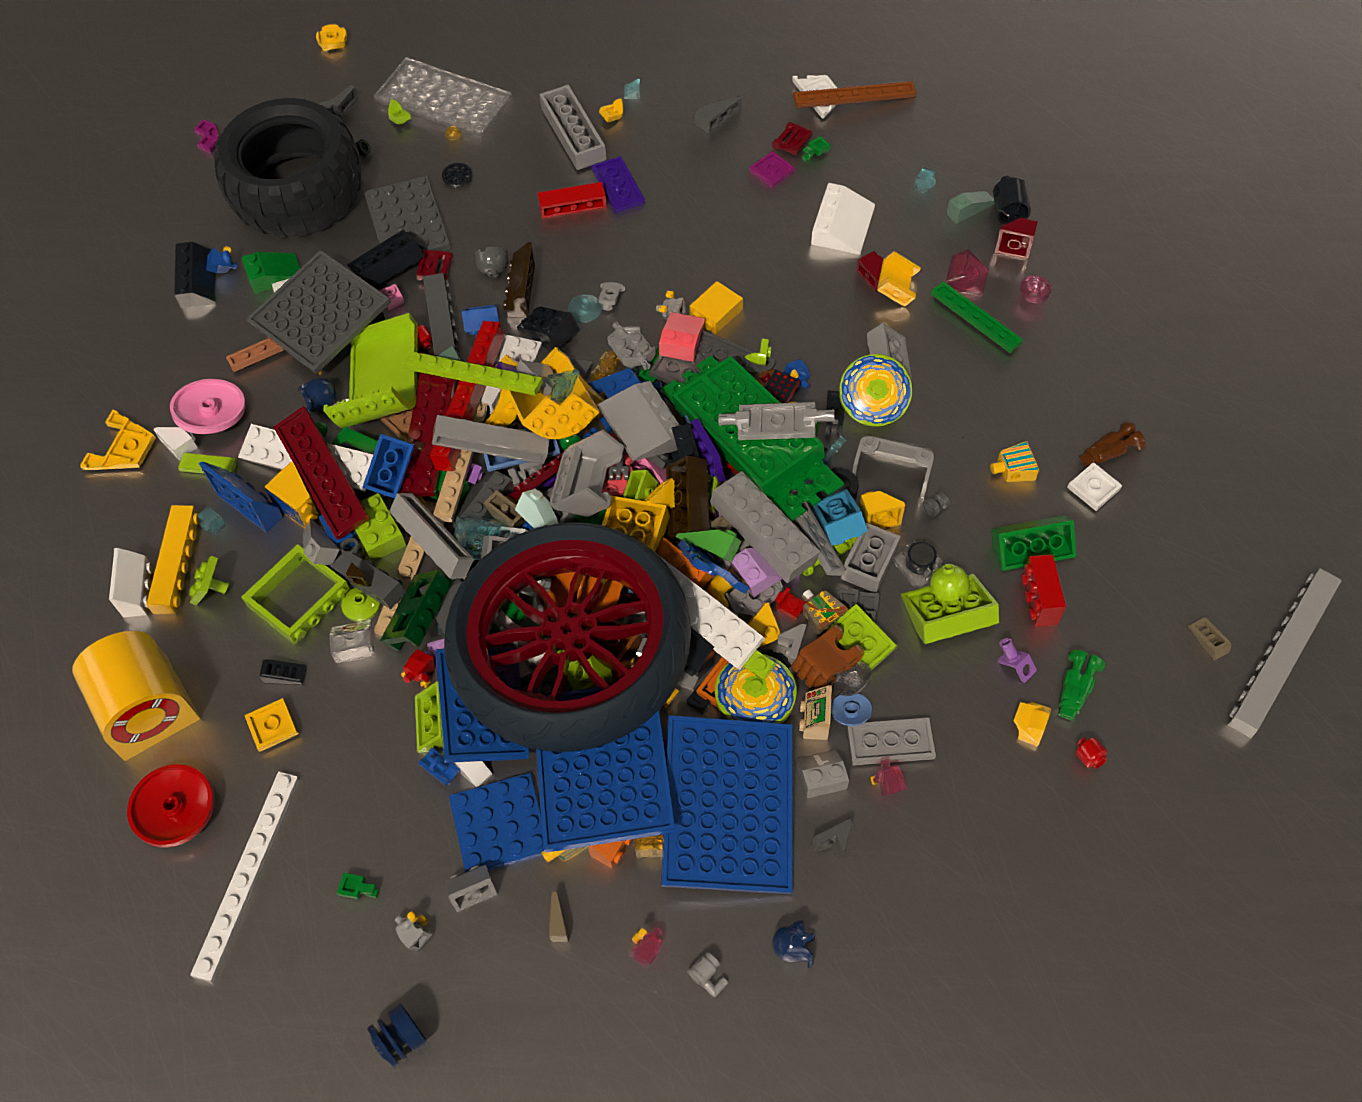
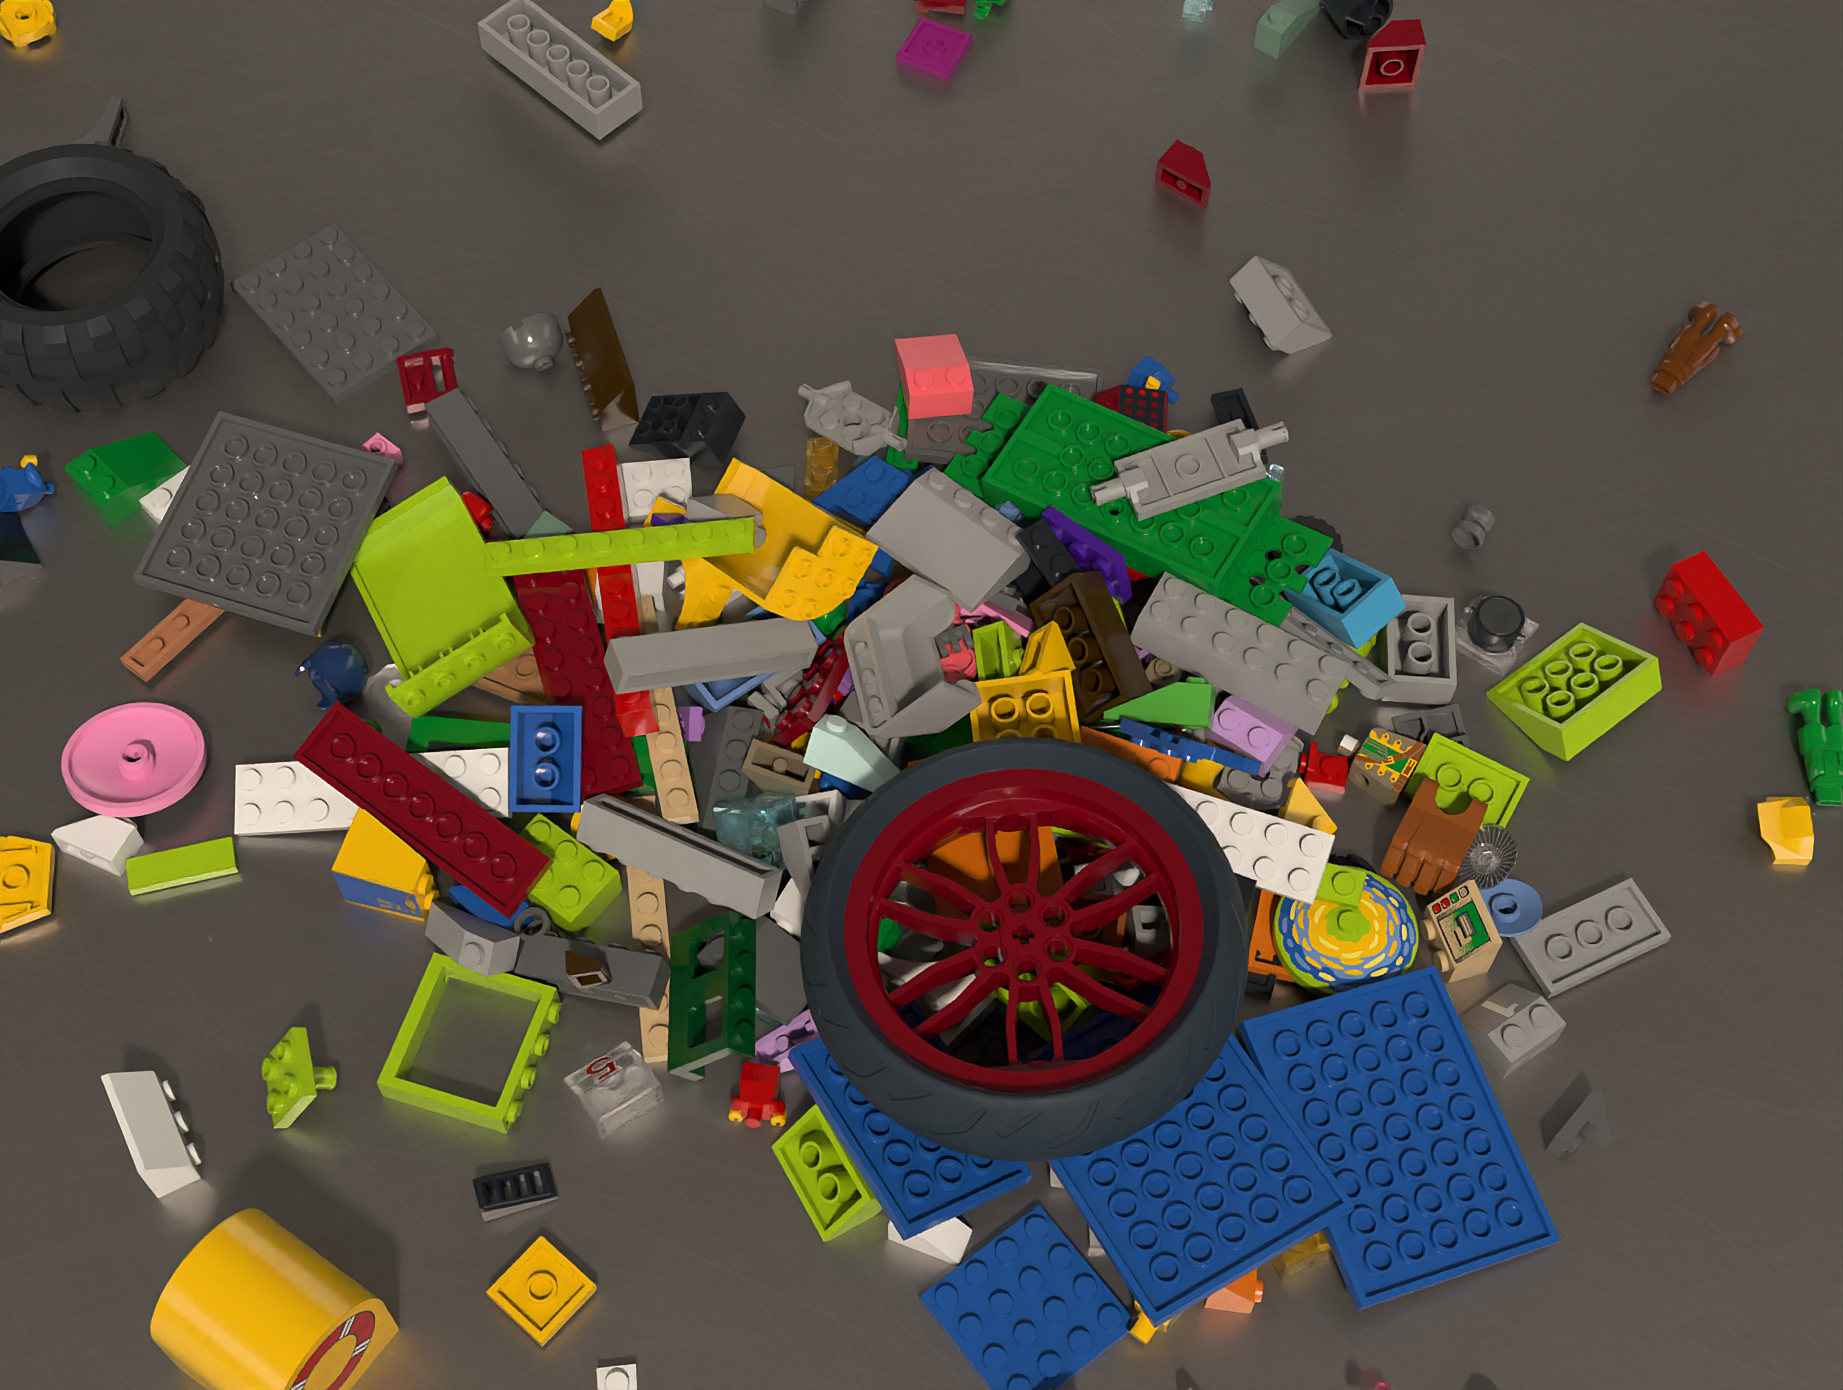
camera: 25 degrees left, 0 degrees up
yellow brick [146,505,201,615] -> none
clear light blue plate [197,506,226,536] -> none
blue slope [199,461,283,533] -> none
lime dish [341,587,380,621] -> none
black slope [347,229,424,289] -> none
clear plate [373,57,512,138] -> none
lime plate [388,99,411,125] -> none
blue hips [418,748,460,786] -> none
black wheel [442,163,472,188] -> none
clear yellow plate [445,126,461,141] -> none
blue slope [461,304,500,335] -> none
red brick [537,182,607,218] -> none
clear light blue slope [548,369,579,403] -> none
clear light blue dish [568,295,602,323] -> none
dark purple tile [591,156,645,213] -> none
light grey piece [598,282,625,311] -> none
light grey piece [656,291,687,320] -> none
yellow brick [690,281,743,334] -> none
lime plate [745,339,771,366] -> none
dark blue hair [772,920,815,968] -> none
light grey slope [778,624,807,666] -> none
white slope [811,183,875,255] -> none
dish [839,354,912,427] -> none
light grey windscreen [852,434,935,498] -> none
yellow slope [859,491,905,529] -> none
clear pink piece [870,759,907,796] -> none
yellow panel [877,251,921,307] -> none
lime cylinder [930,564,970,601] -> none
green plate [931,281,1023,353] -> none
clear pink slope [946,249,989,296] -> none
yellow torso [990,441,1039,482] -> none
green slope [991,515,1077,571] -> none
medium lavender bracket [998,638,1037,683] -> none
clear pink piece [1020,275,1052,303] -> none
white plate [1067,462,1123,511] -> none

